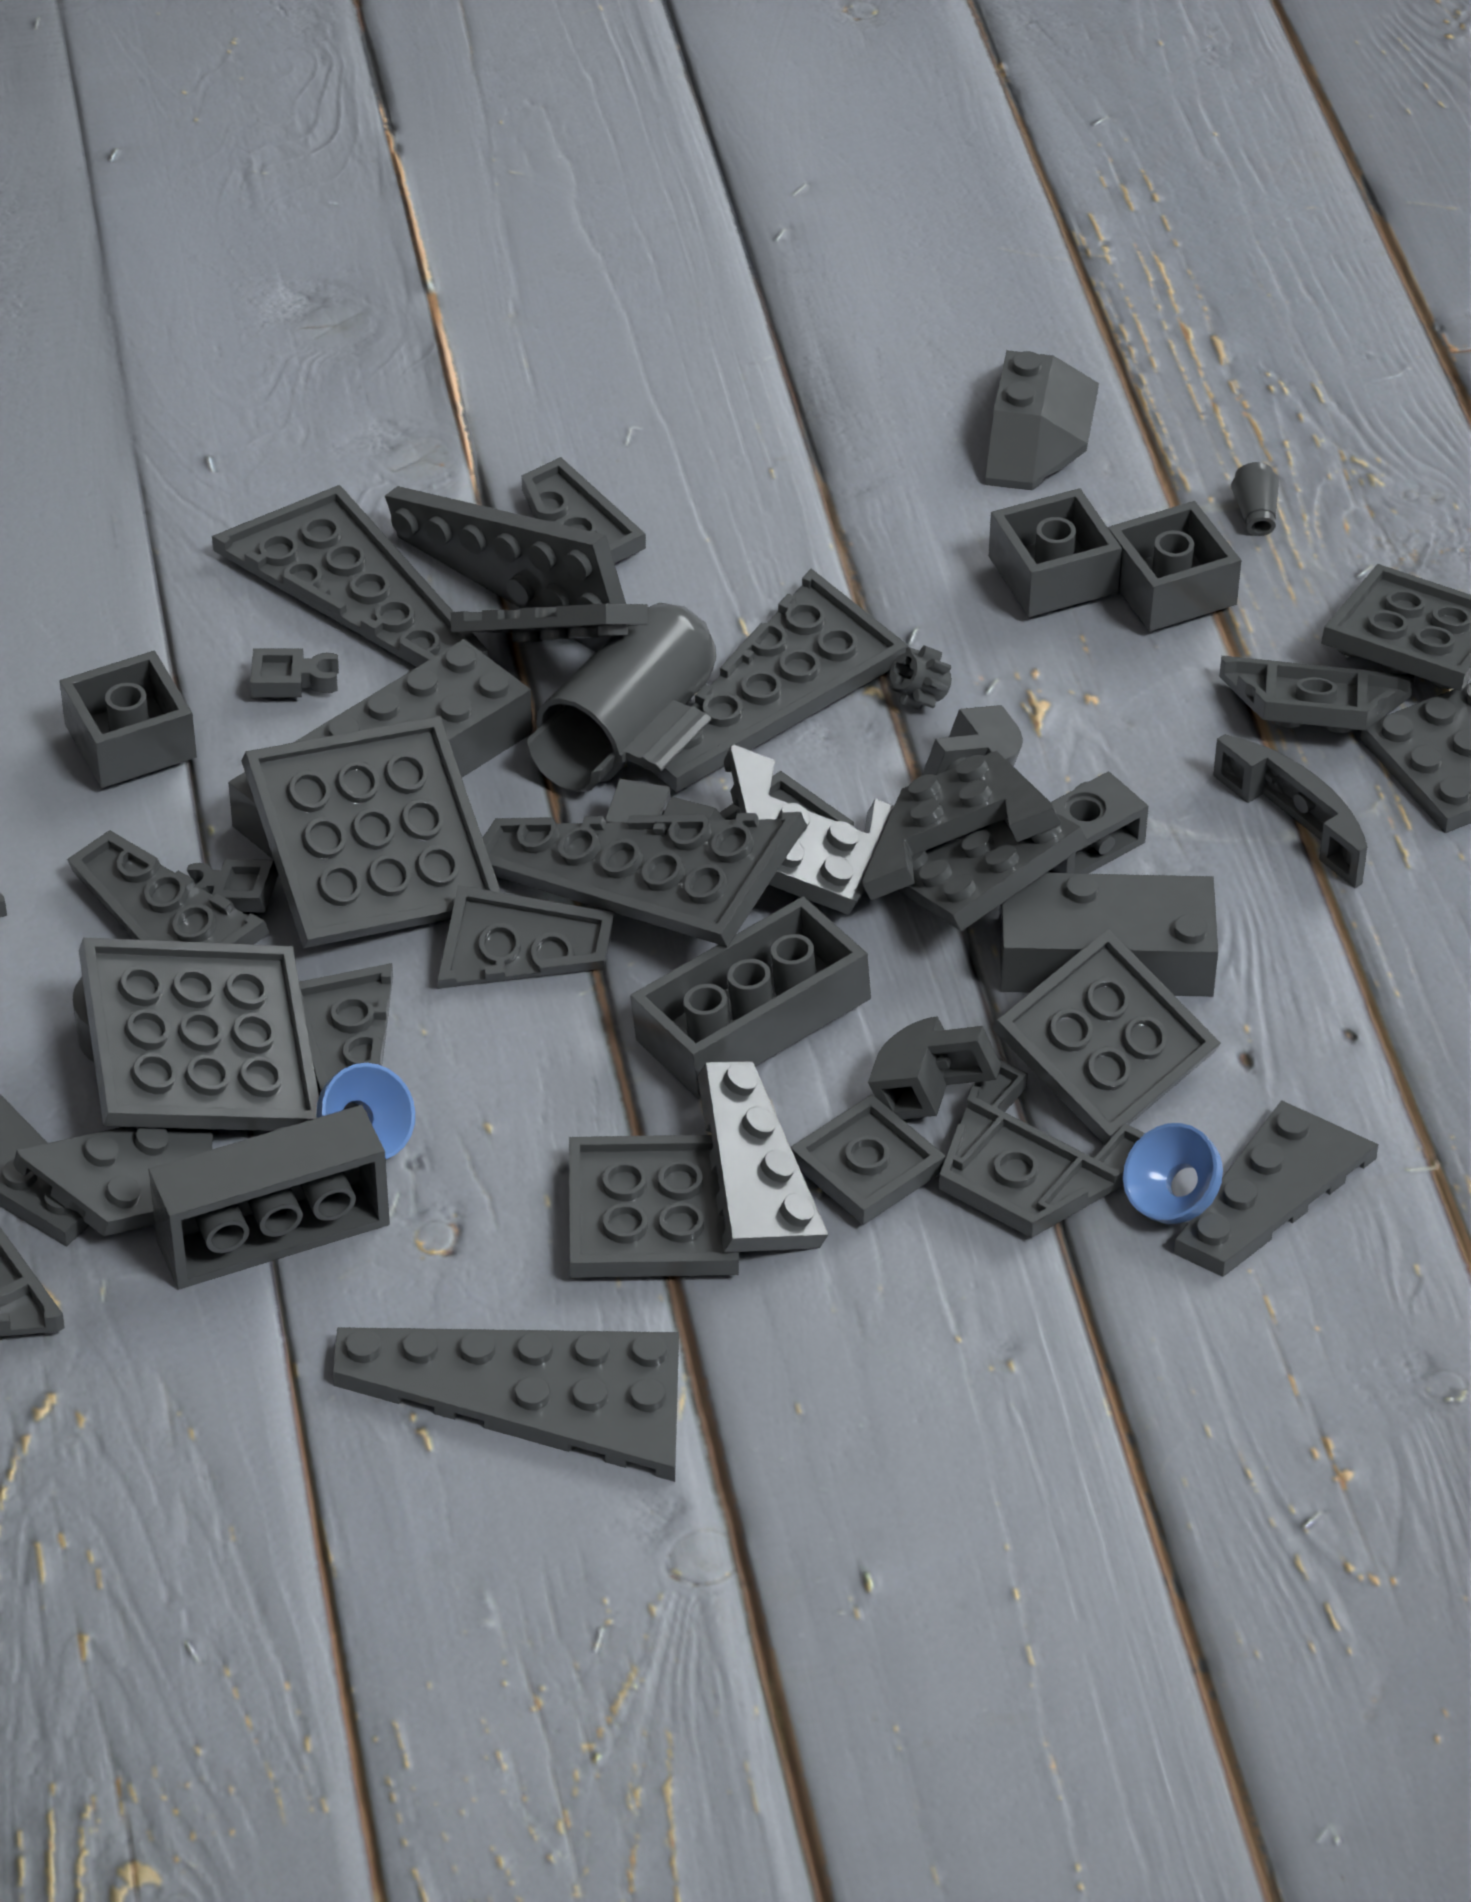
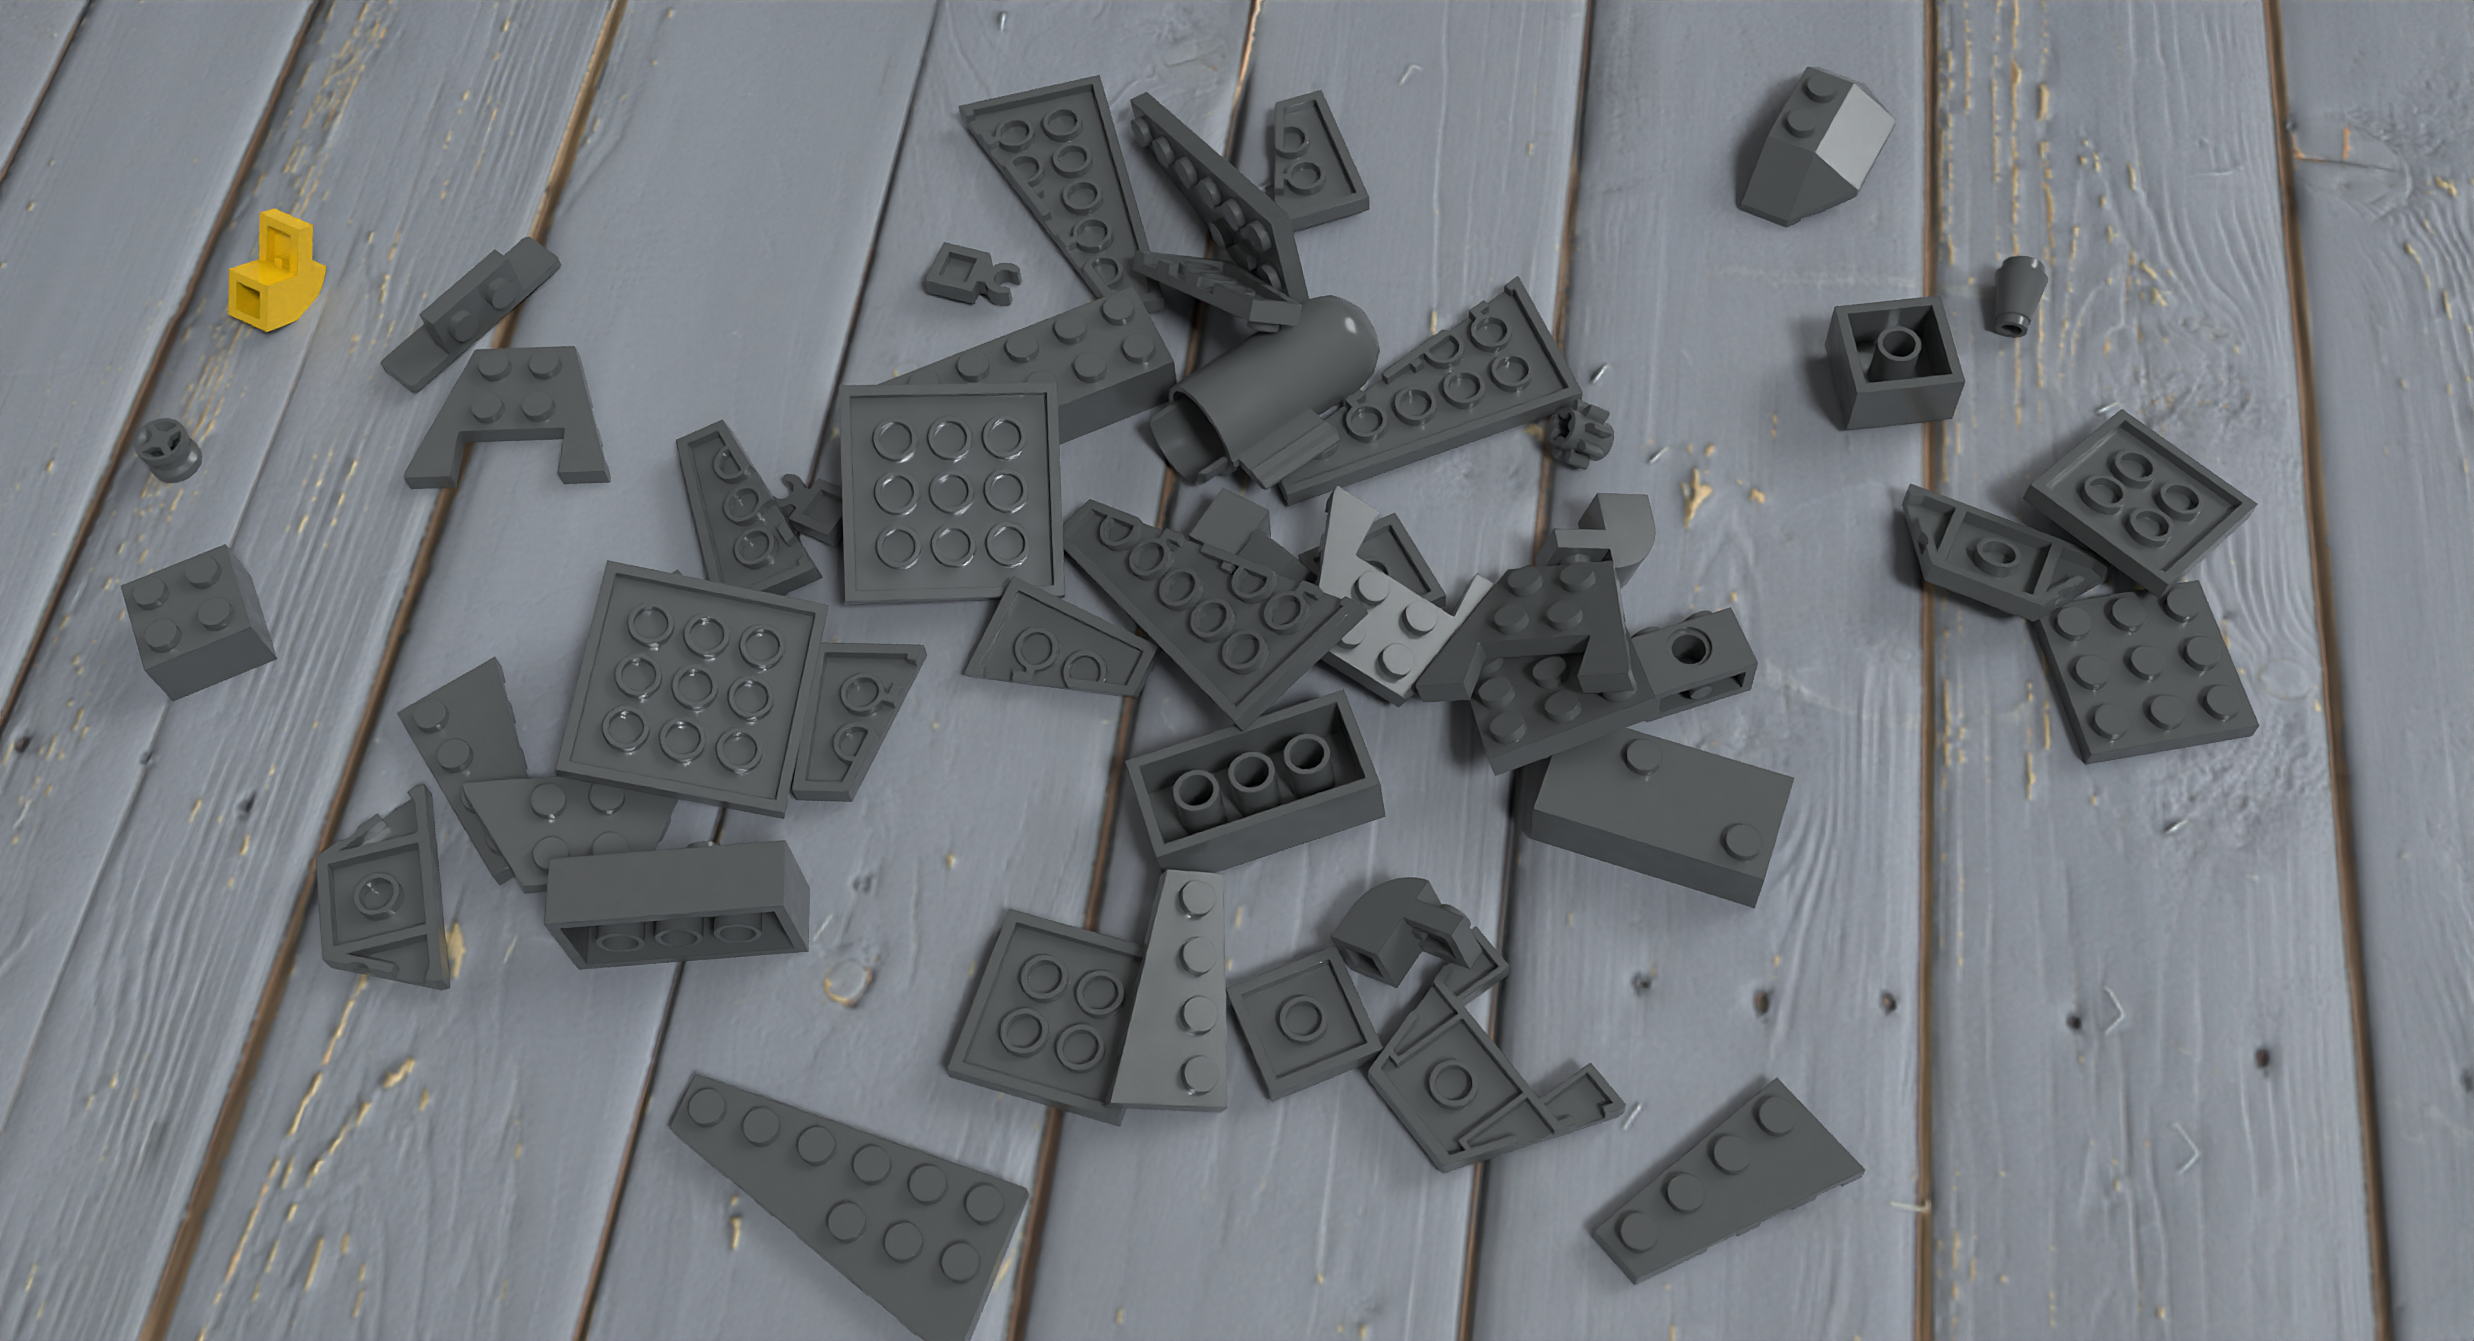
camera: 25 degrees right, 15 degrees up
dark grey brick [59,650,197,788] -> none
medium blue piece [316,1063,416,1159] -> none
dark grey brick [988,488,1122,617] -> none
dark grey plate [992,928,1221,1145] -> none
medium blue piece [1123,1123,1223,1224] -> none
dark grey slope [1213,734,1368,888] -> none

